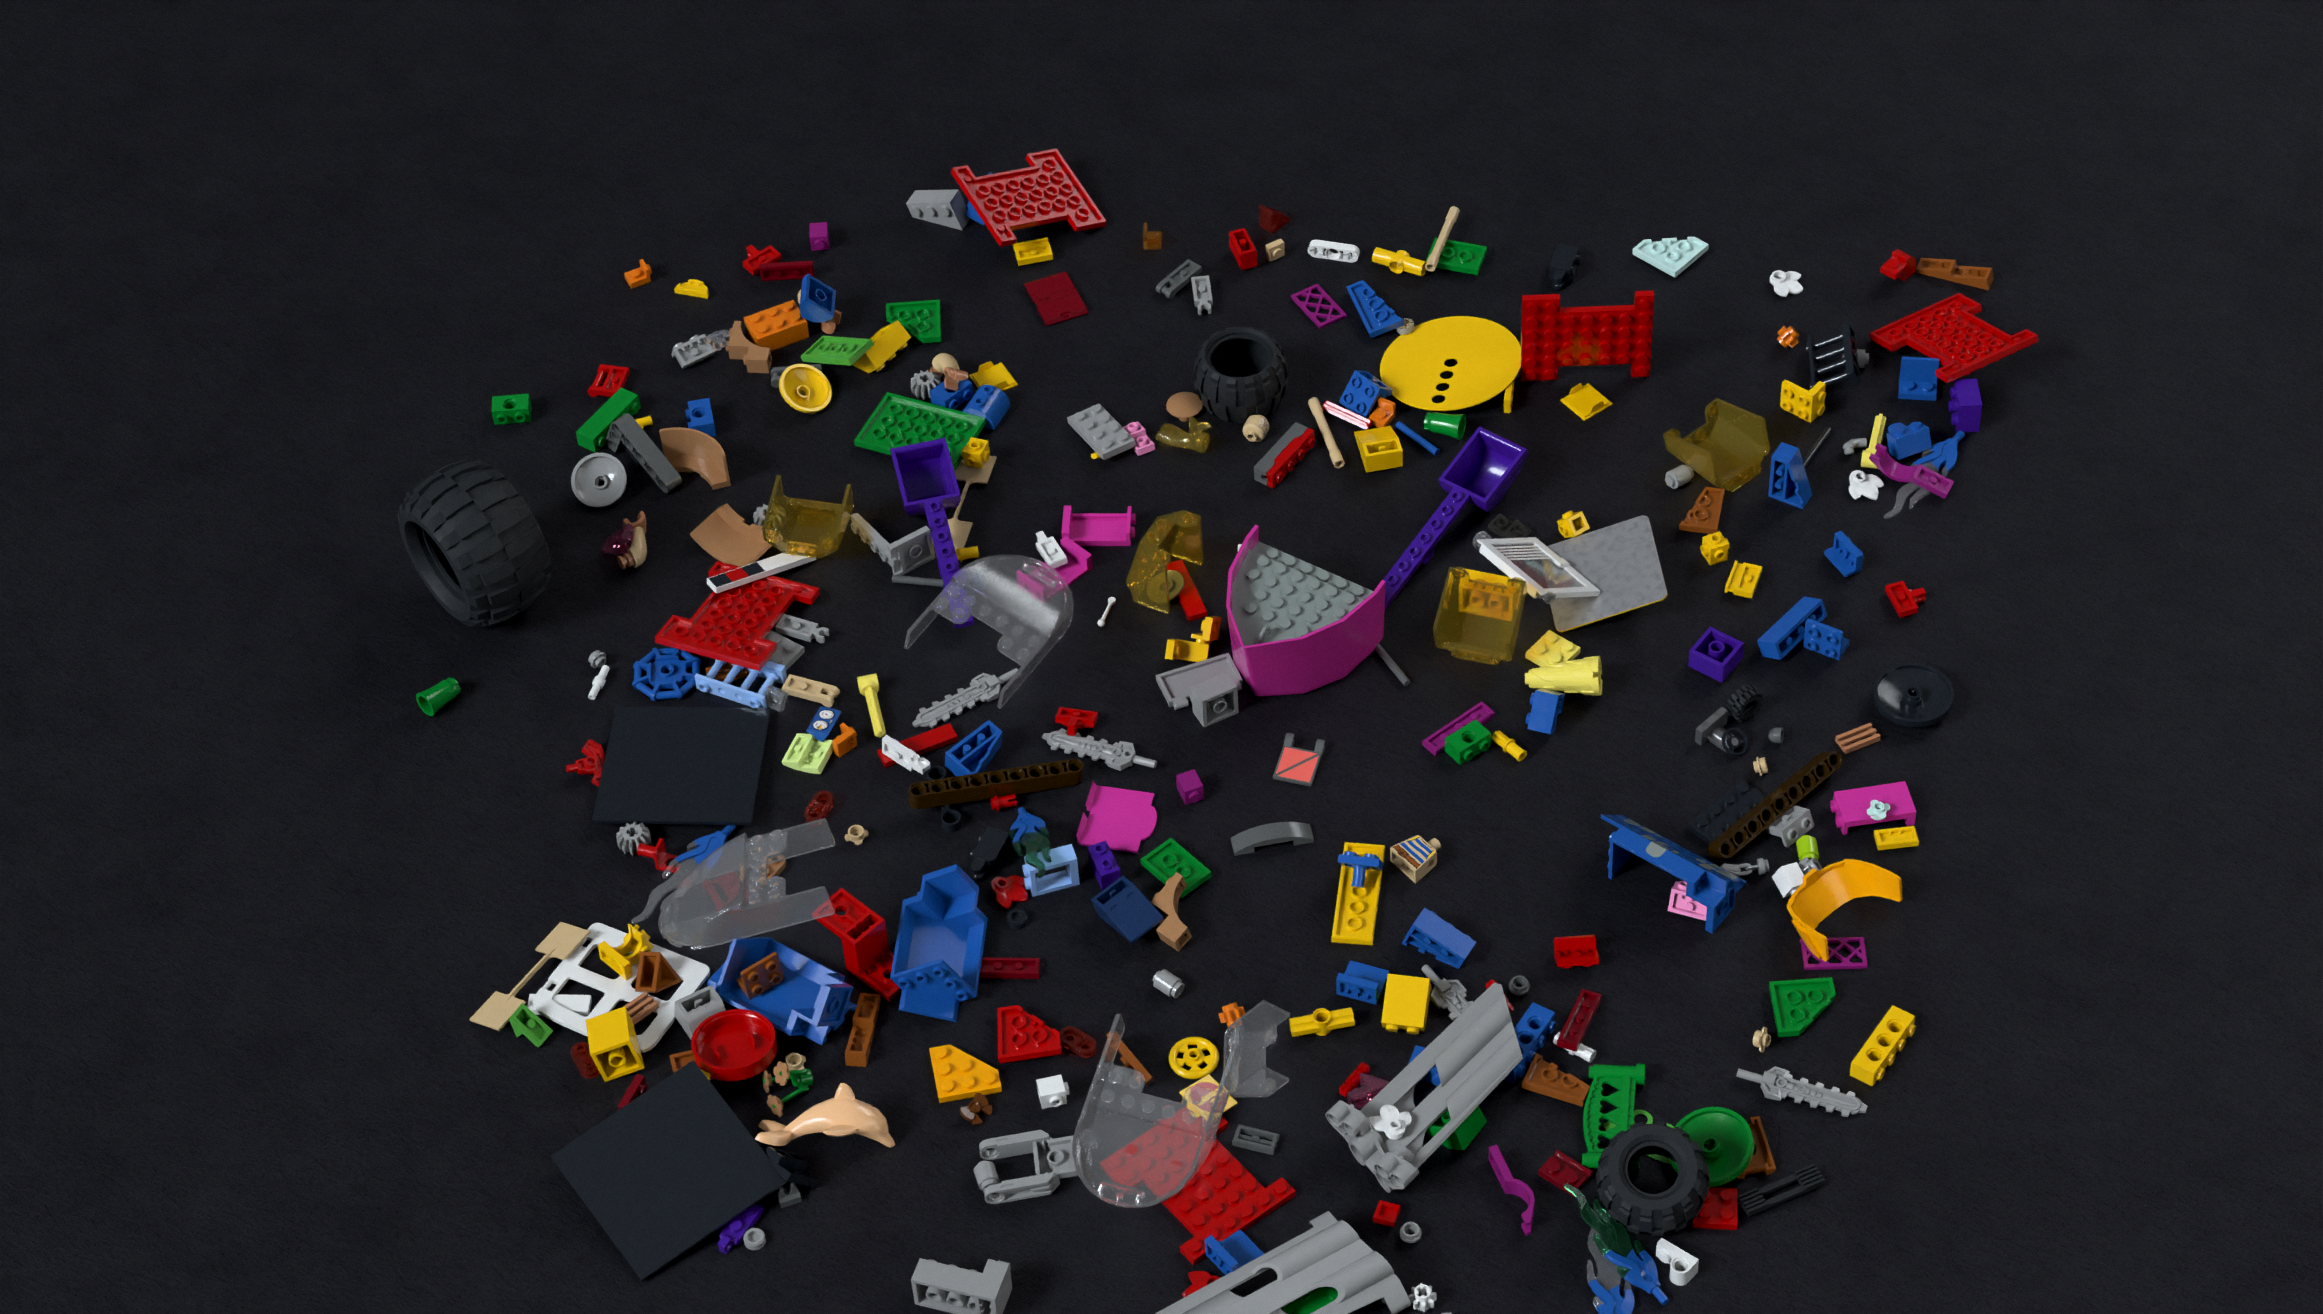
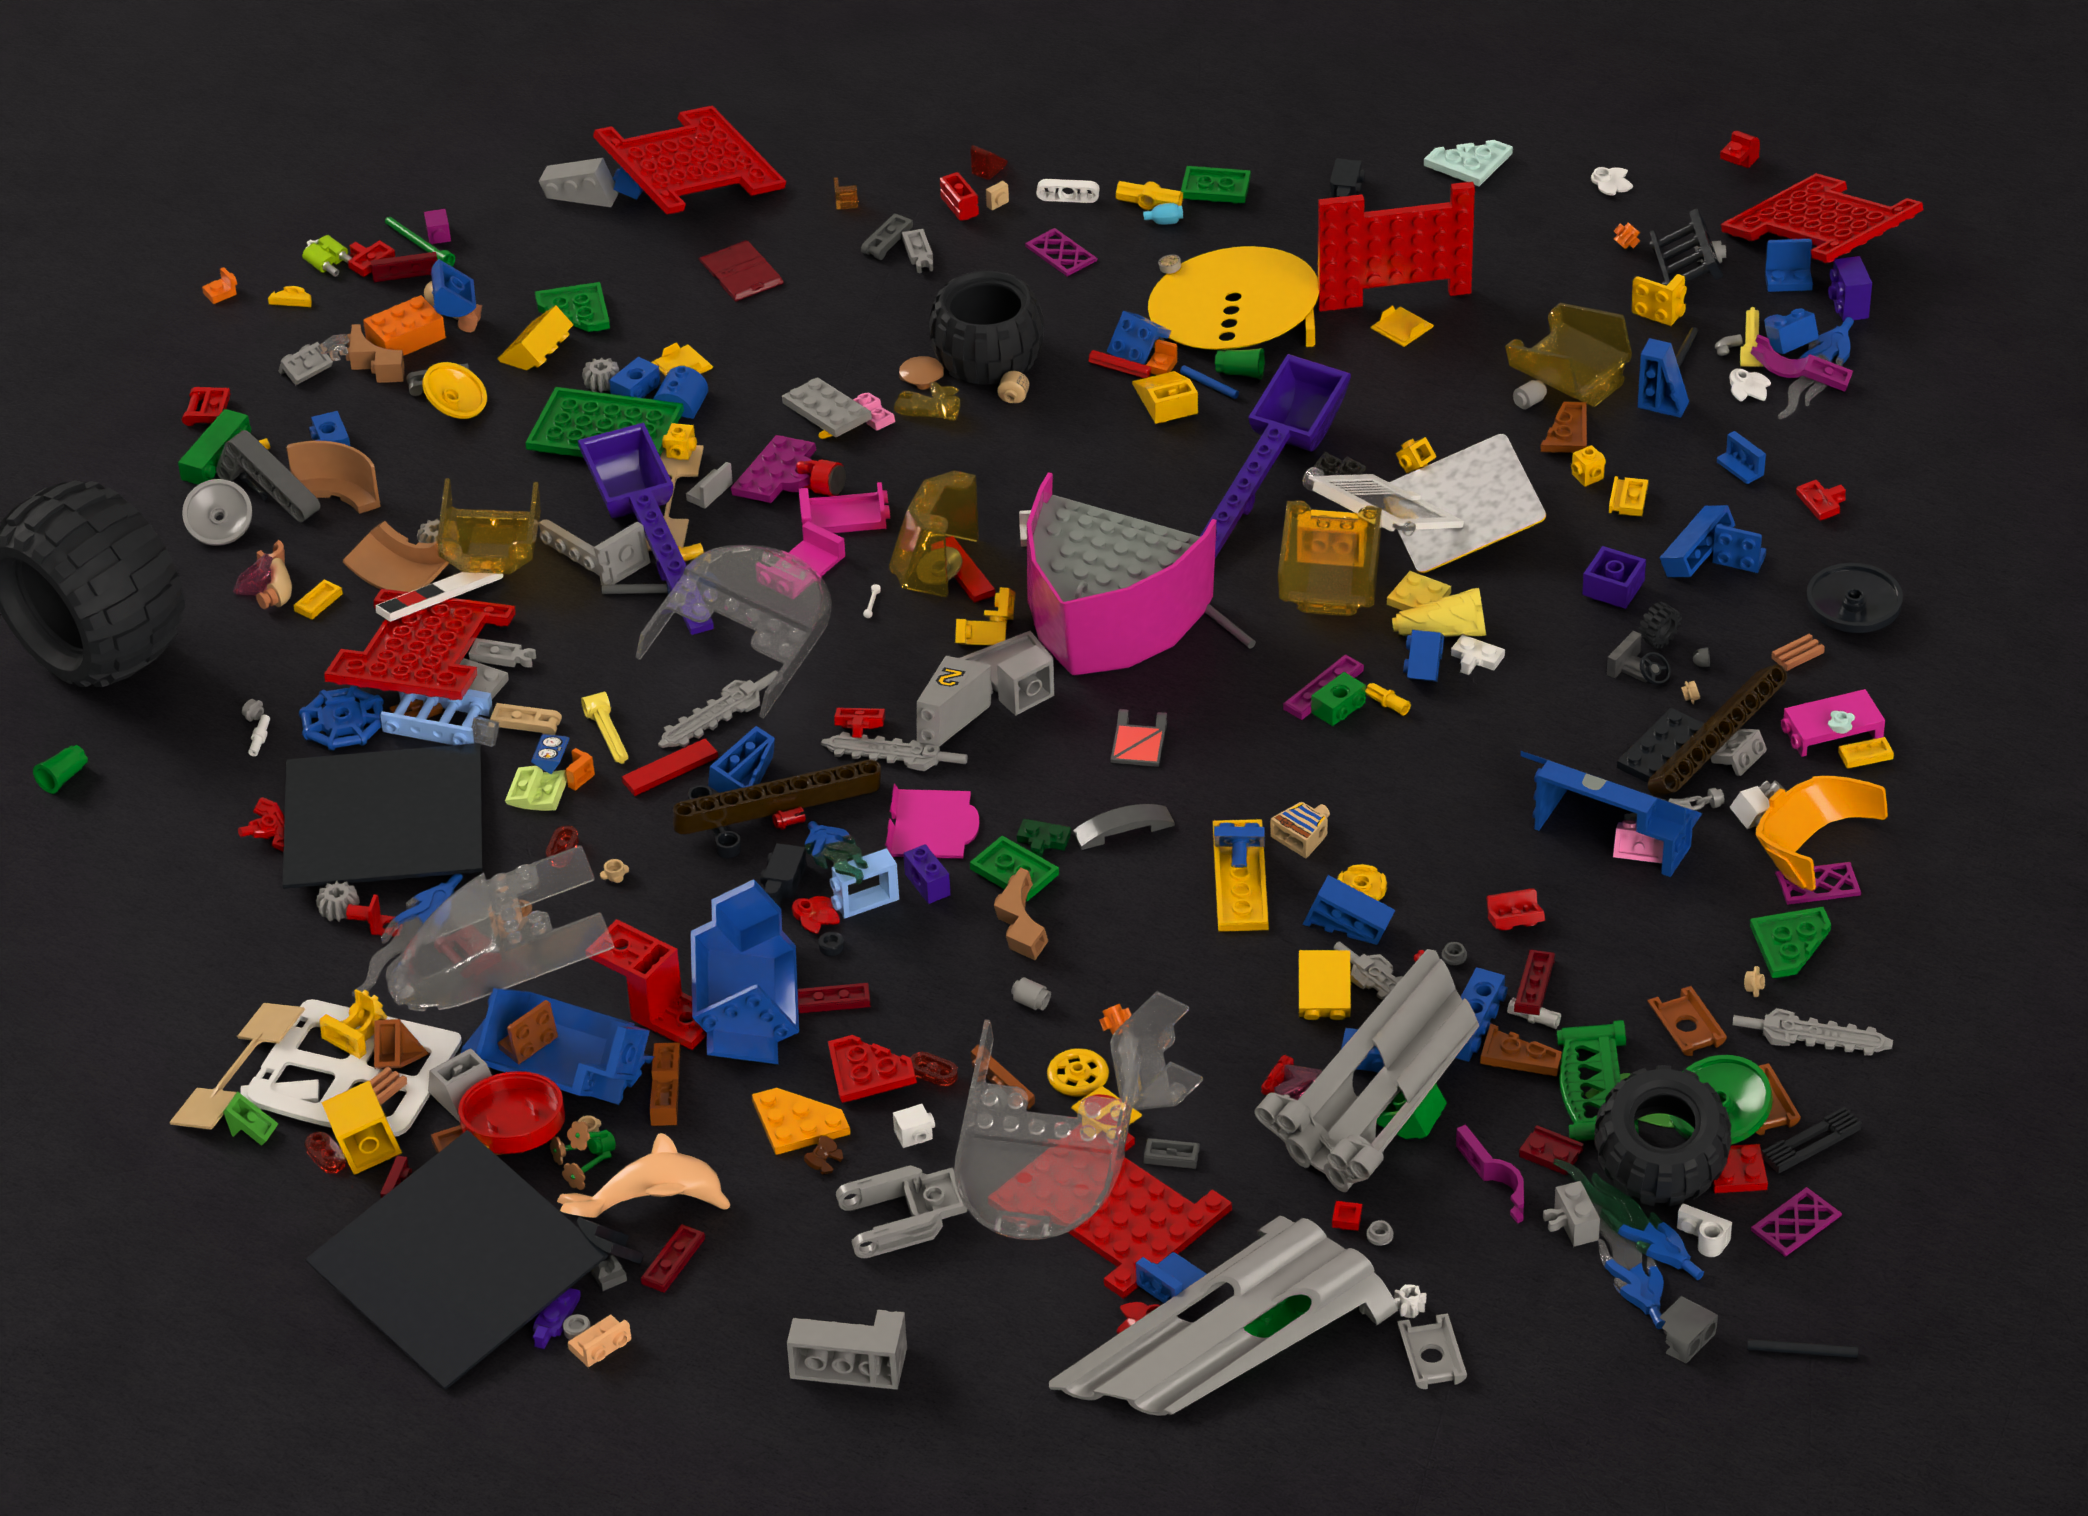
camera: 10 degrees left, 5 degrees down
green brick [491,393,532,425] -> none
bright green tile [801,336,874,366] -> none
white hinge [882,735,930,775] -> none
piece [930,353,968,391] -> none
light grey brick [974,1161,1000,1193] -> none
yellow plate [1013,237,1053,266] -> none
white hinge [1035,531,1068,570] -> none
dark blue slope [1091,876,1164,943] -> none
magenta brick [1176,769,1204,805] -> none
piece [1254,422,1316,488] -> none
yellow piece [1289,1007,1355,1037] -> none
tan piece [1308,397,1345,468] -> none
blue bracket [1336,961,1389,1005] -> none
blue wing [1346,280,1404,338] -> none
white plate [1369,1104,1412,1140] -> none
tan piece [1425,206,1460,272] -> none
lime brick [1796,835,1819,861] -> none
yellow brick [1850,1005,1916,1087] -> none
dark orange slope [1916,258,1994,290] -> none
none -> yellow tile [294,579,343,619]
none -> lime piece [302,235,352,277]
none -> green piece [385,217,455,266]
none -> light nougat bracket [568,1315,631,1367]
none -> dark red tile [641,1224,705,1293]
none -> light grey panel [686,462,733,508]
none -> magenta plate [731,435,846,503]
none -> light grey slope [917,656,991,746]
none -> dark green hinge [1017,819,1071,857]
none -> medium azure plant [1143,203,1183,225]
none -> yellow plate [1337,864,1387,901]
none -> white hinge [1451,635,1505,675]
none -> light grey brick [1543,1181,1600,1246]
none -> dark orange piece [1648,986,1727,1056]
none -> magenta window [1751,1187,1842,1257]

